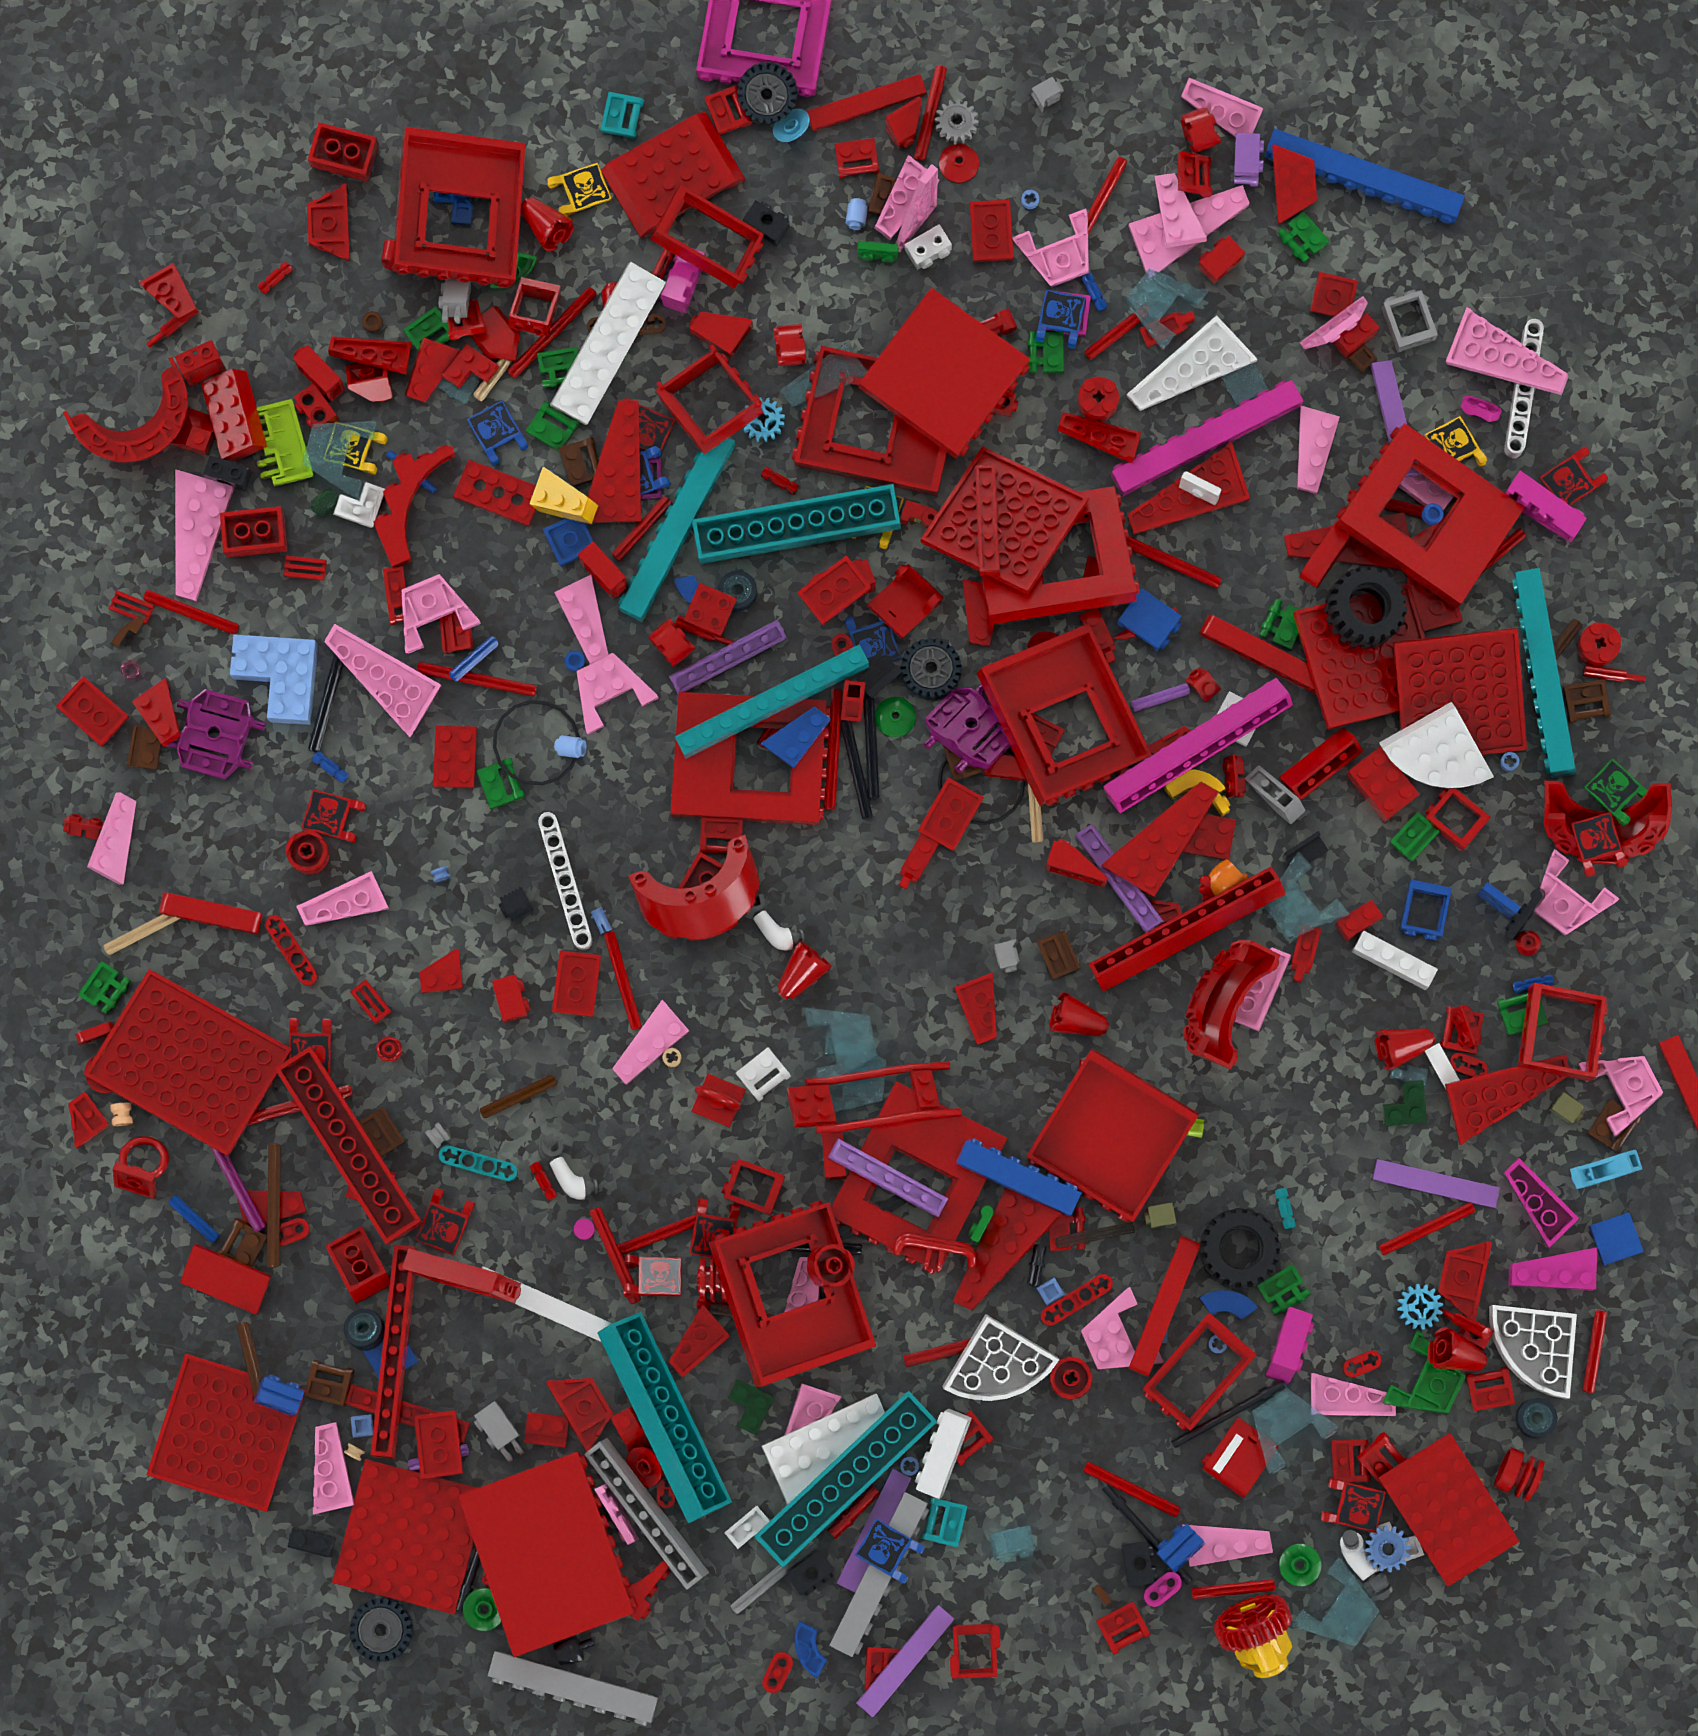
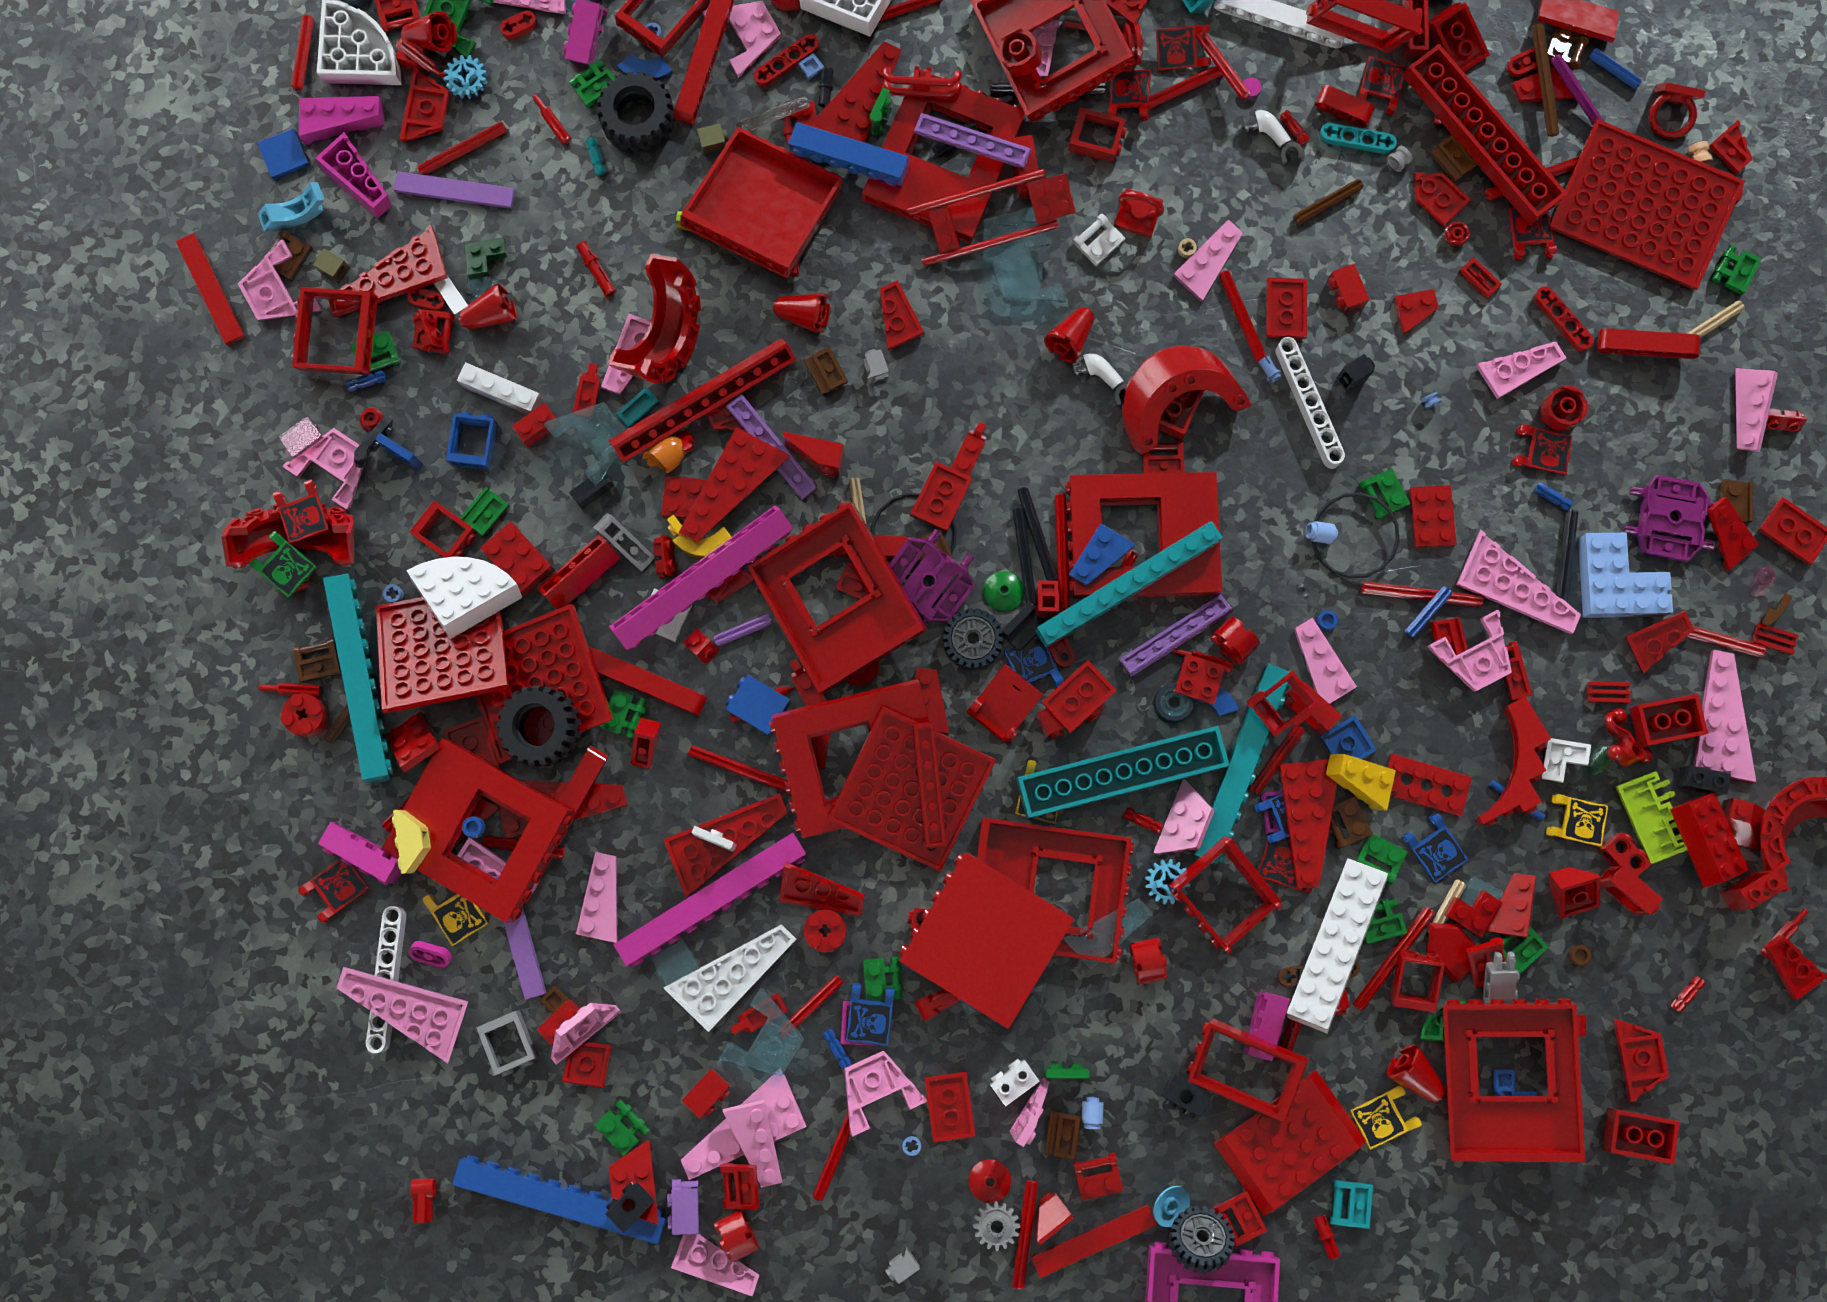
camera: 170 degrees right, 0 degrees up
red beam [75,1022,114,1045] -> none
clear light blue wing [302,421,377,499] -> none
red wing [328,336,412,374] -> none
bright pink wing [577,653,659,735] -> none
red slope [689,312,753,359] -> none
bright pink wing [874,155,940,240] -> none
red leg [900,500,938,528] -> none
none -> clear pink piece [279,416,323,459]
none -> red plate [386,711,440,772]
none -> light yellow slope [392,810,431,874]
none -> red piece [411,1179,436,1223]
none -> red axle [532,94,572,145]
none -> red pin [575,241,617,298]
none -> black brick [605,1181,655,1233]
none -> teal tile [616,387,660,428]
none -> red slope [631,718,661,769]
none -> bright pink wing [1153,779,1215,856]
none -> red piece [1247,670,1319,737]
none -> red axle [1312,1215,1340,1260]
none -> red beam [1315,85,1375,128]
none -> red tile [1414,173,1471,227]
none -> red piece [1605,708,1653,767]
none -> red wing [1625,611,1694,674]

